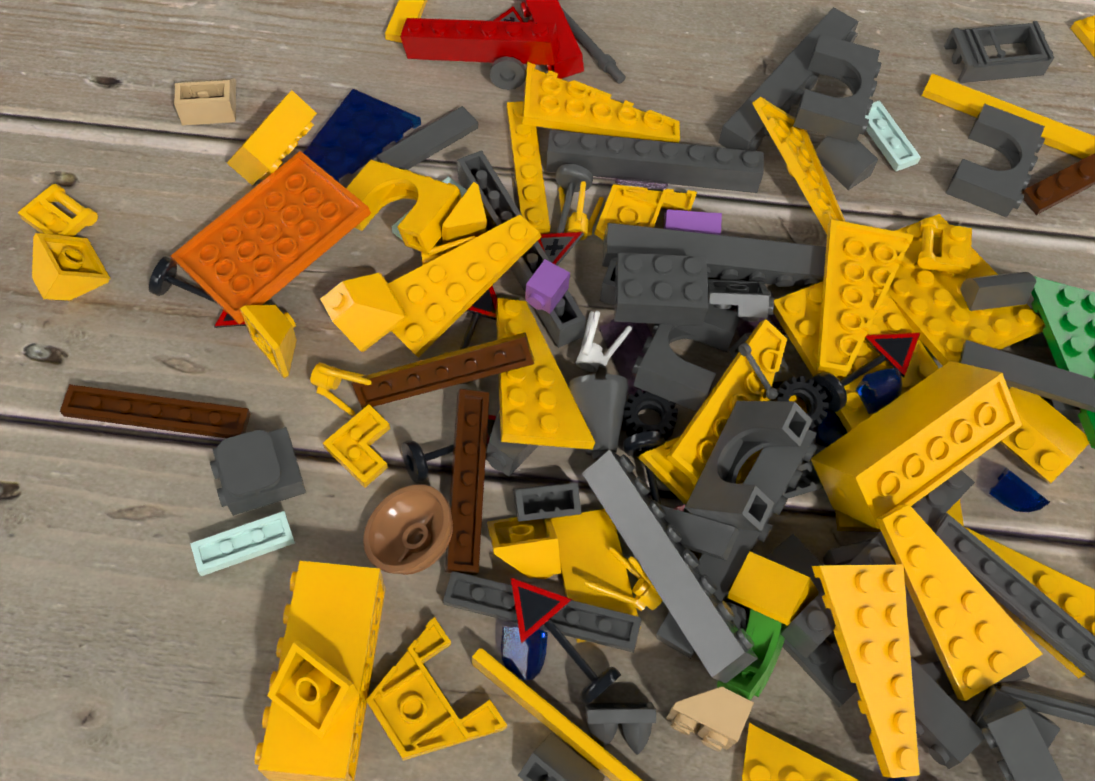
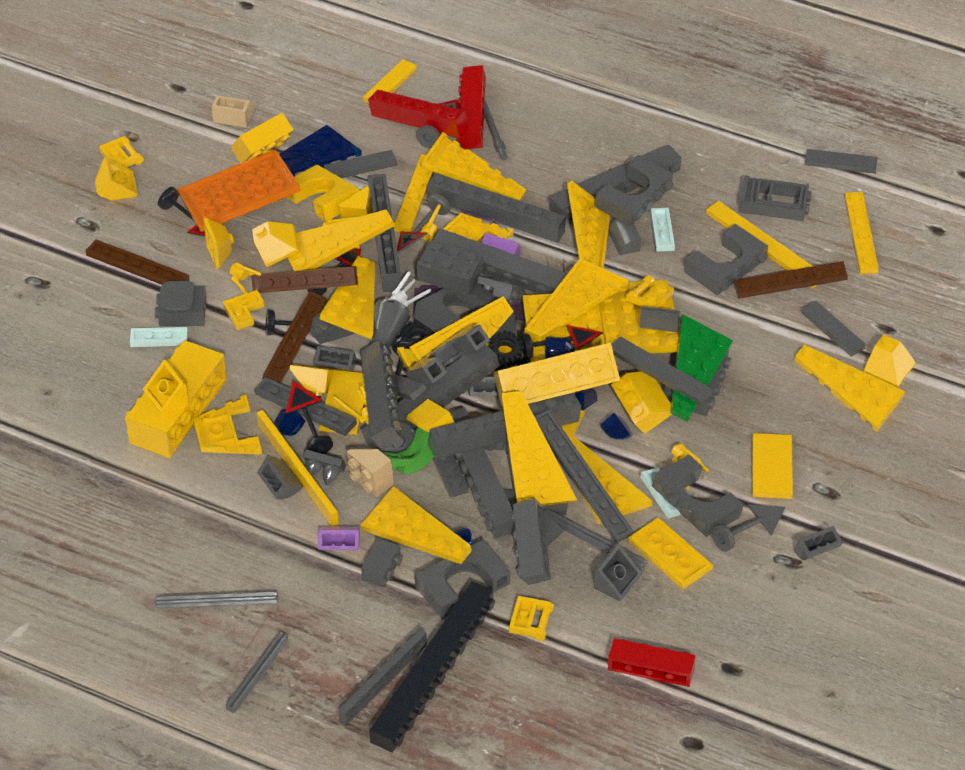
camera: 25 degrees right, 15 degrees down
medium nougat hat [363,485,453,575] -> none
medium lavender brick [525,259,570,314] -> none
dark grey hinge [738,343,778,400] -> none
yellow wing [812,564,920,778] -> none

